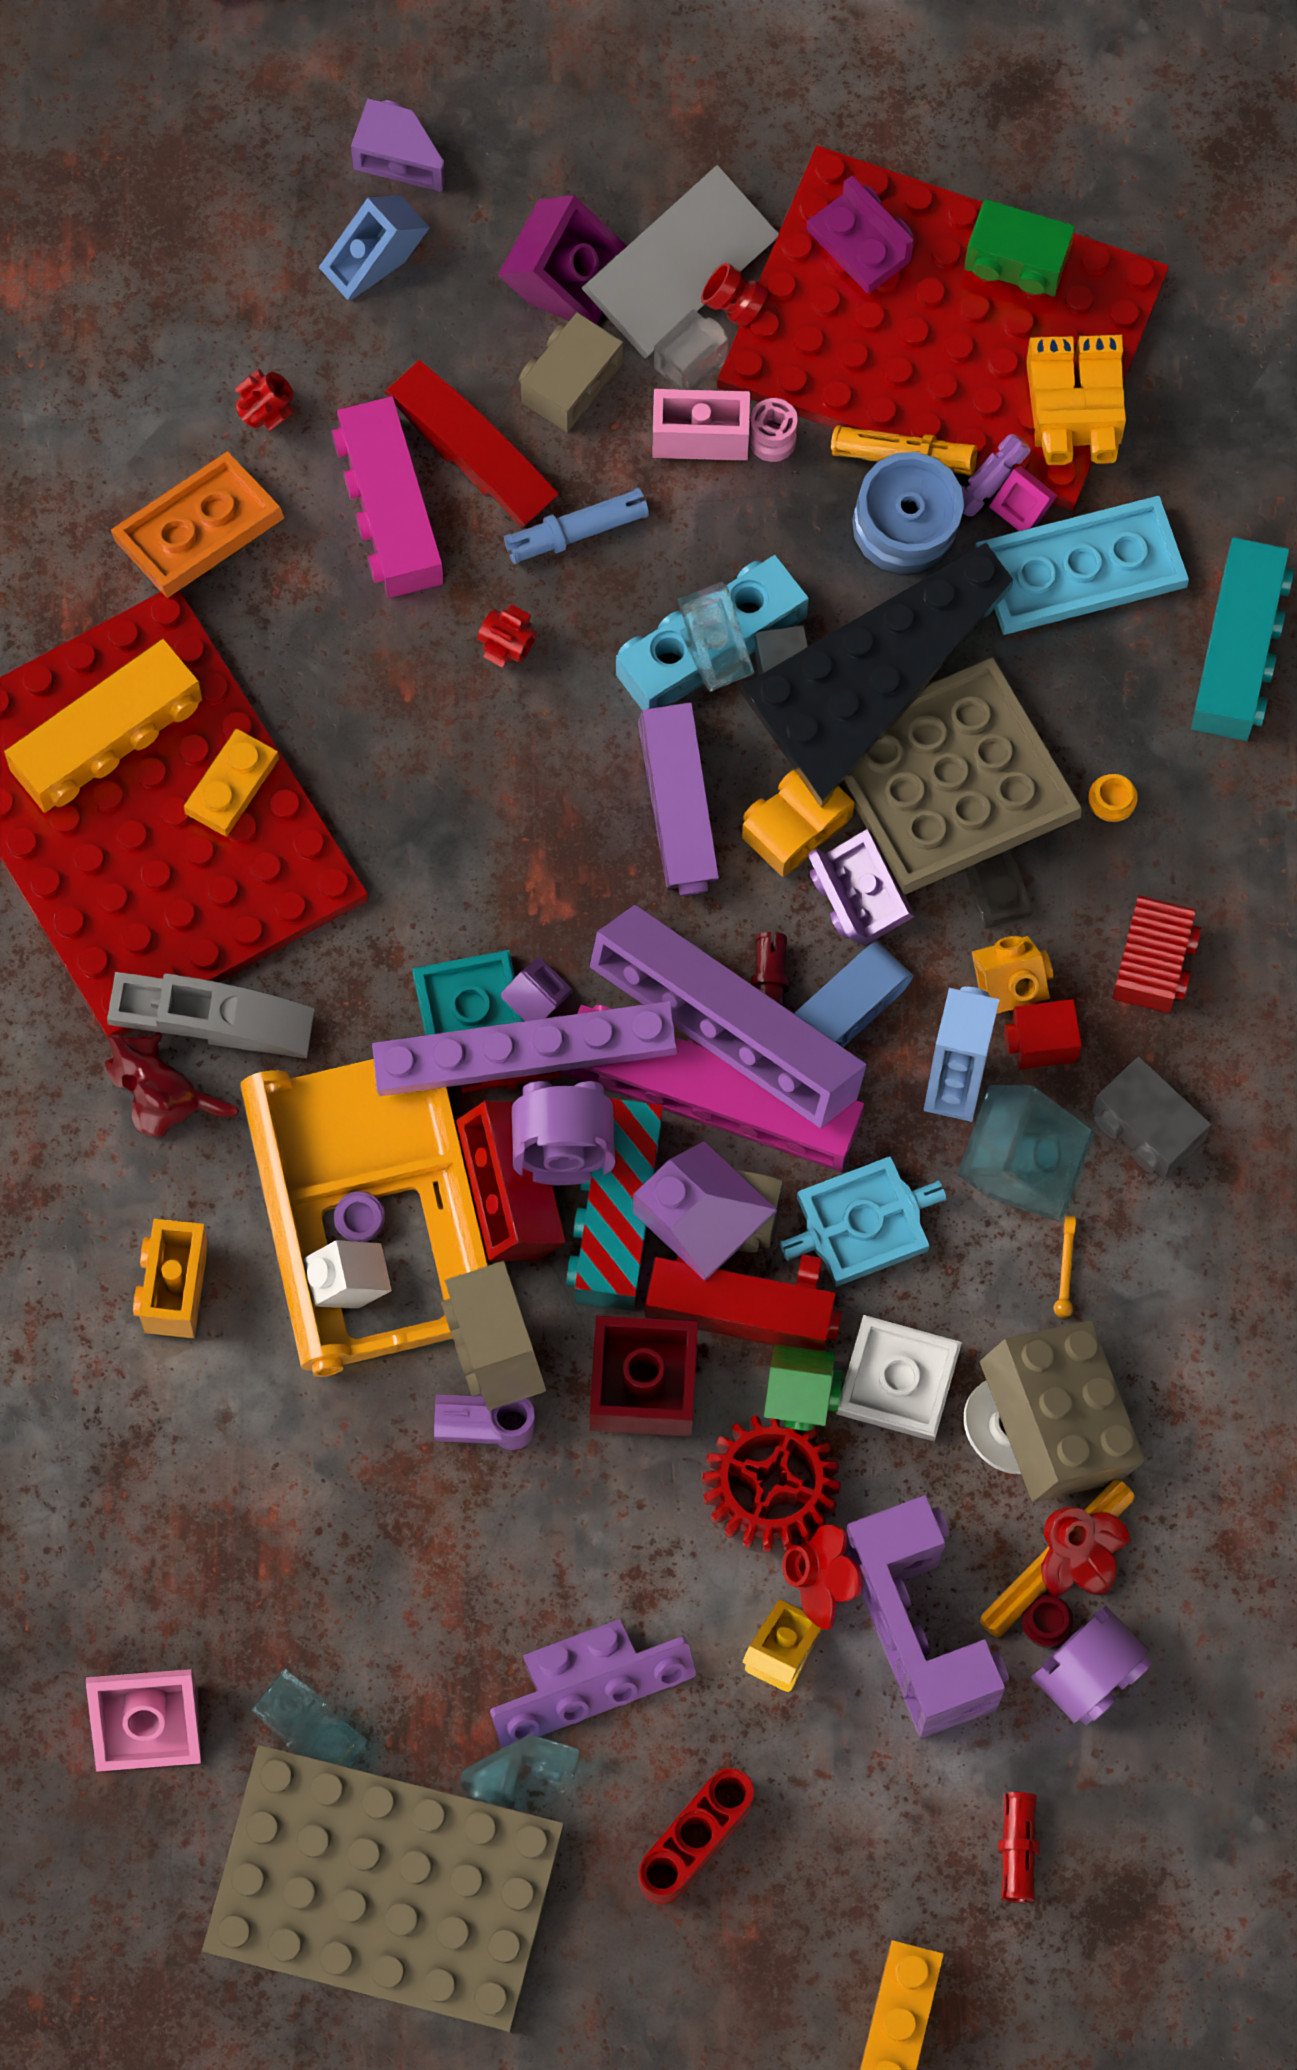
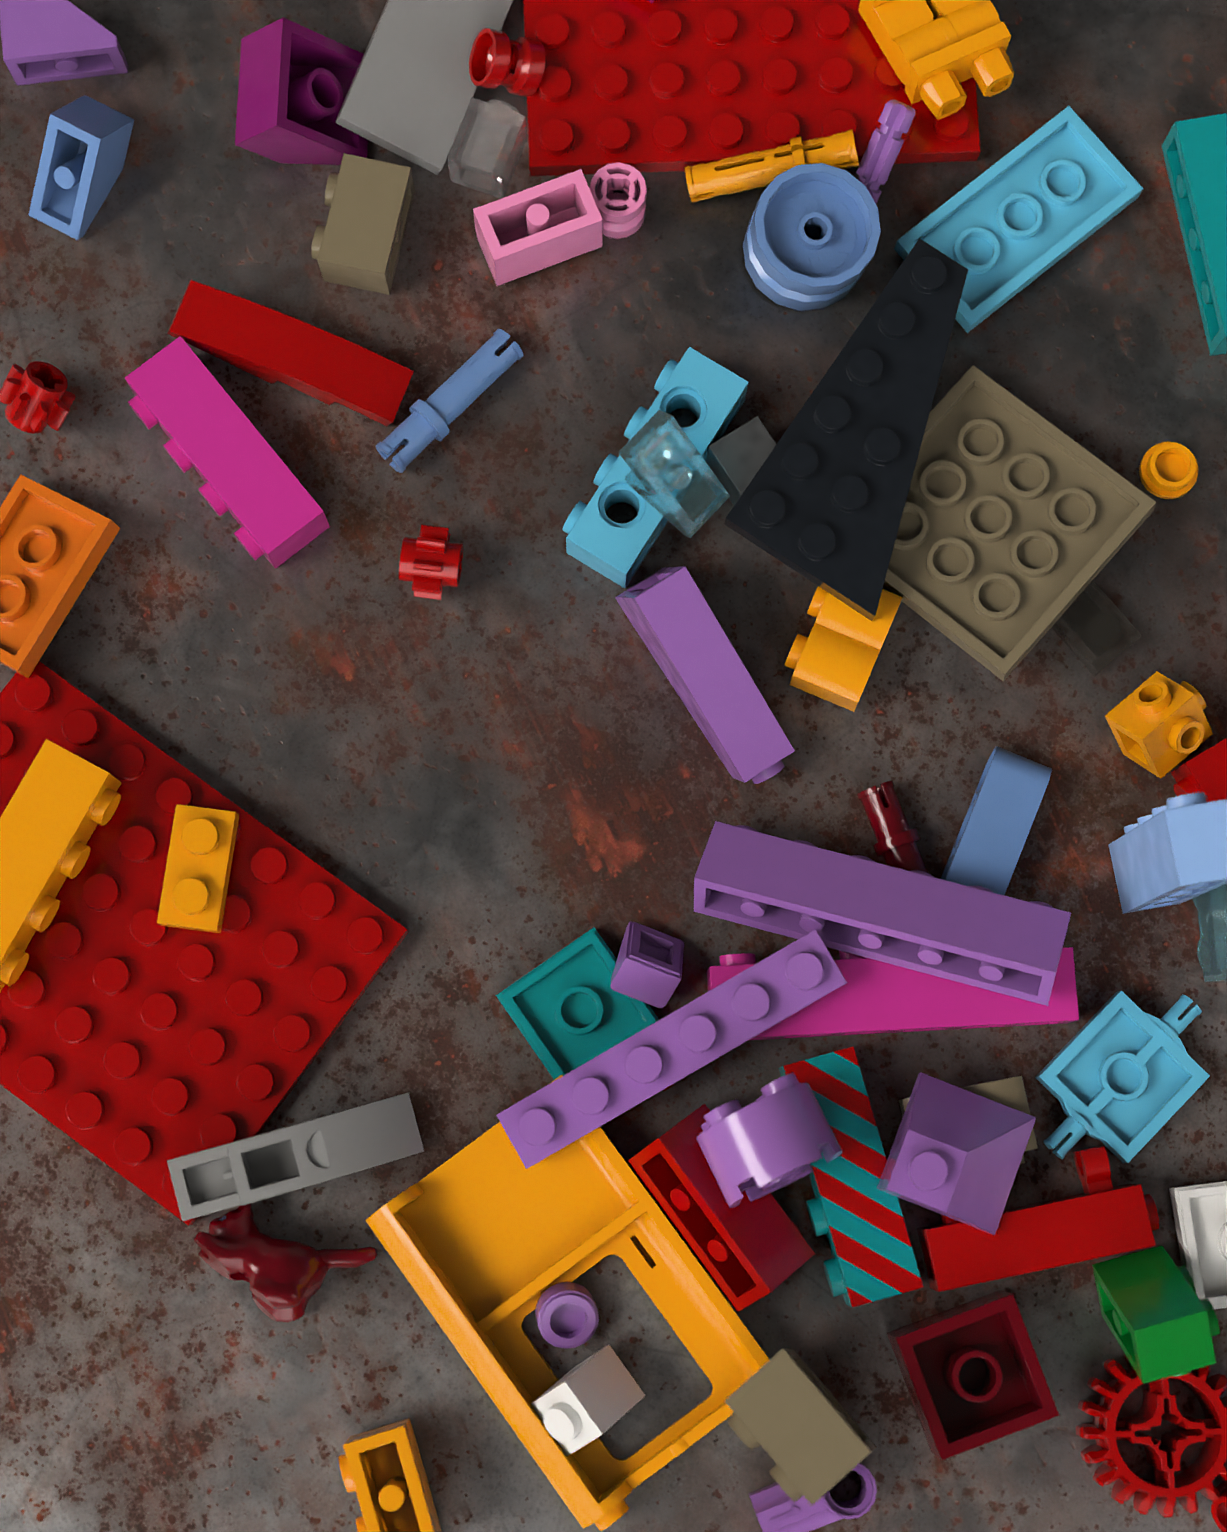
camera: 25 degrees left, 10 degrees up
bracket [808,829,915,946] -> none
dark pink plate [989,466,1057,531] -> none

